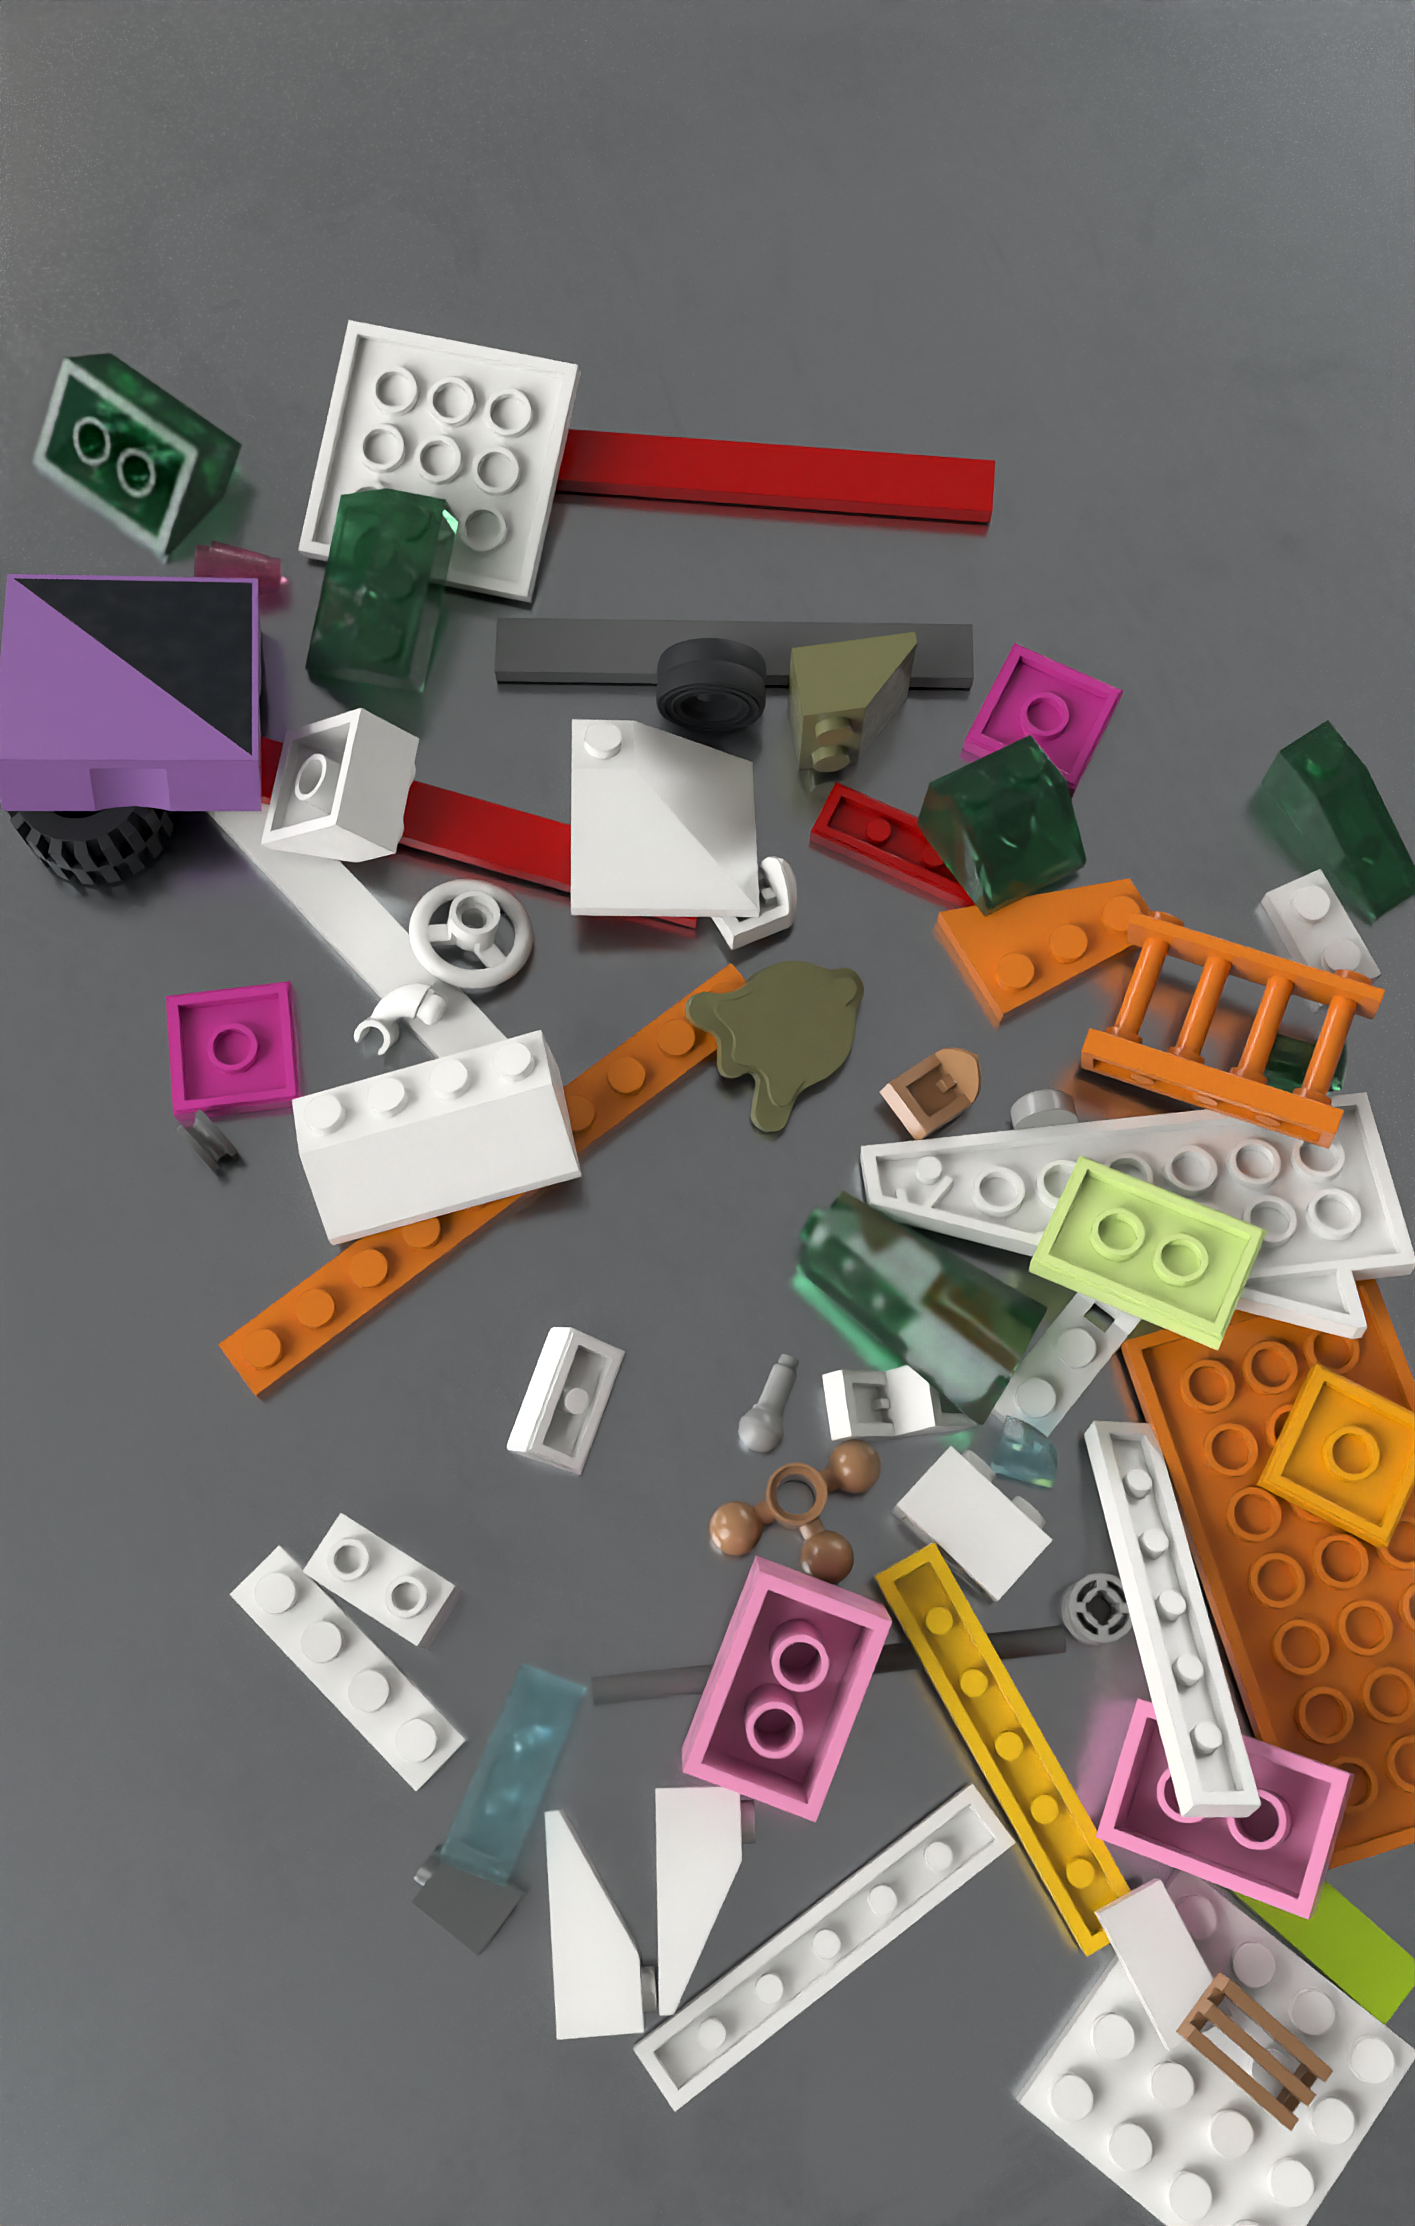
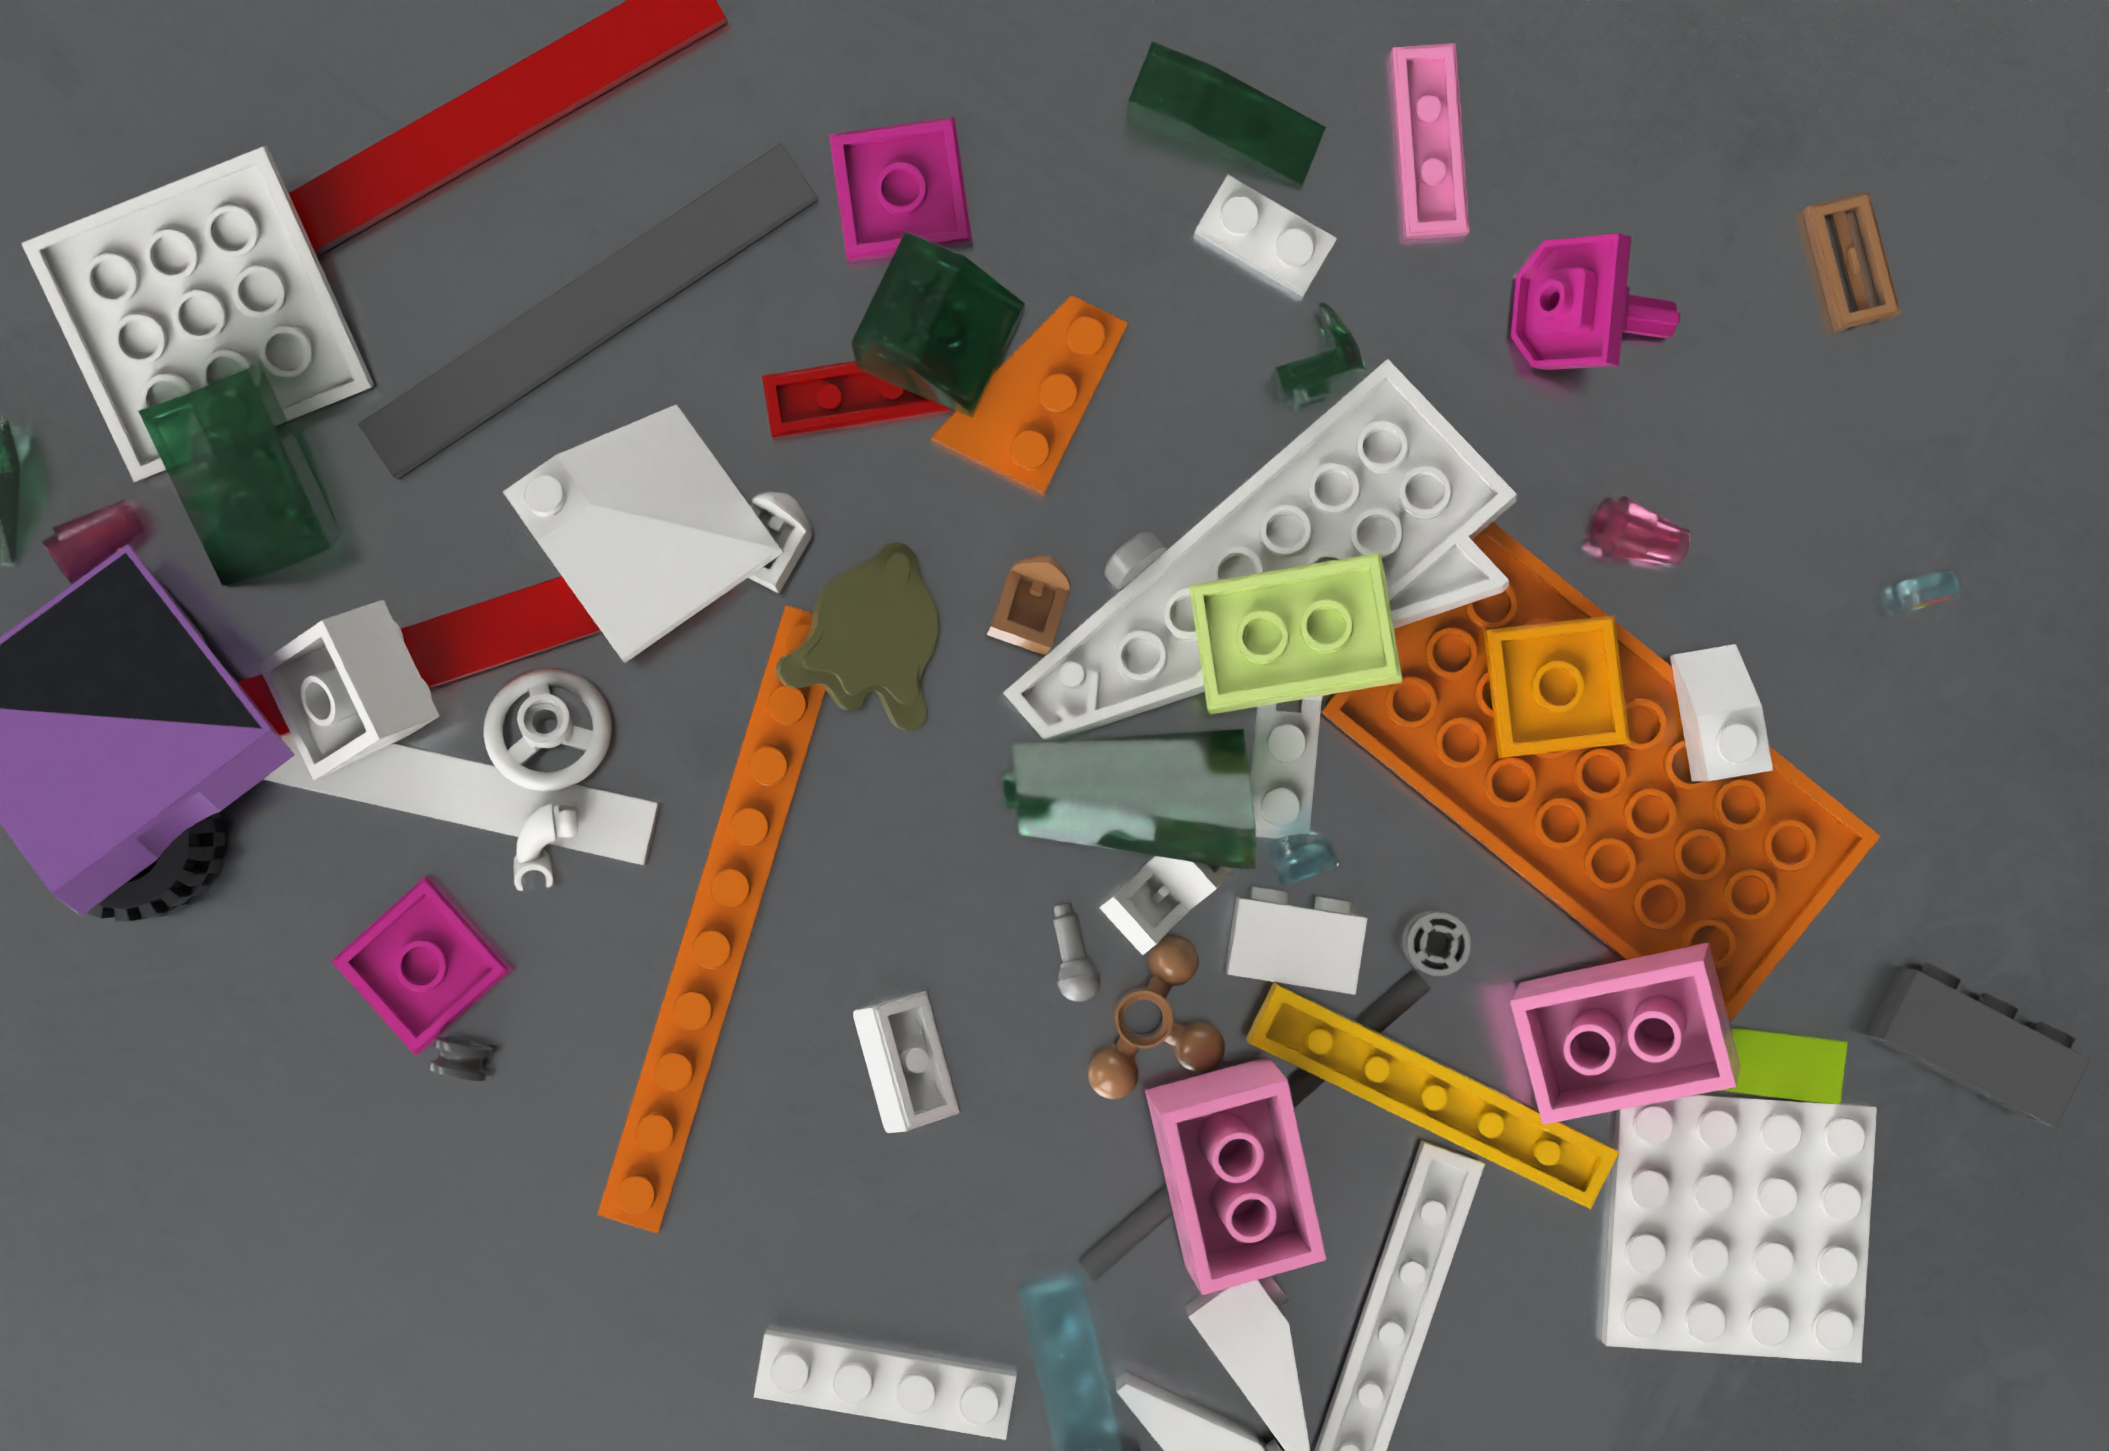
camera: 35 degrees left, 15 degrees up
white slope [292,1030,582,1245] -> none
white brick [302,1513,464,1650] -> none
black tyre [656,638,767,731] -> none
olive slope [787,632,917,772] -> none
orange fence [1081,911,1385,1149] -> none
white plate [1084,1420,1261,1817] -> none
white tile [1094,1878,1233,2051] -> none
medium nougat tile [1176,1972,1333,2131] -> none

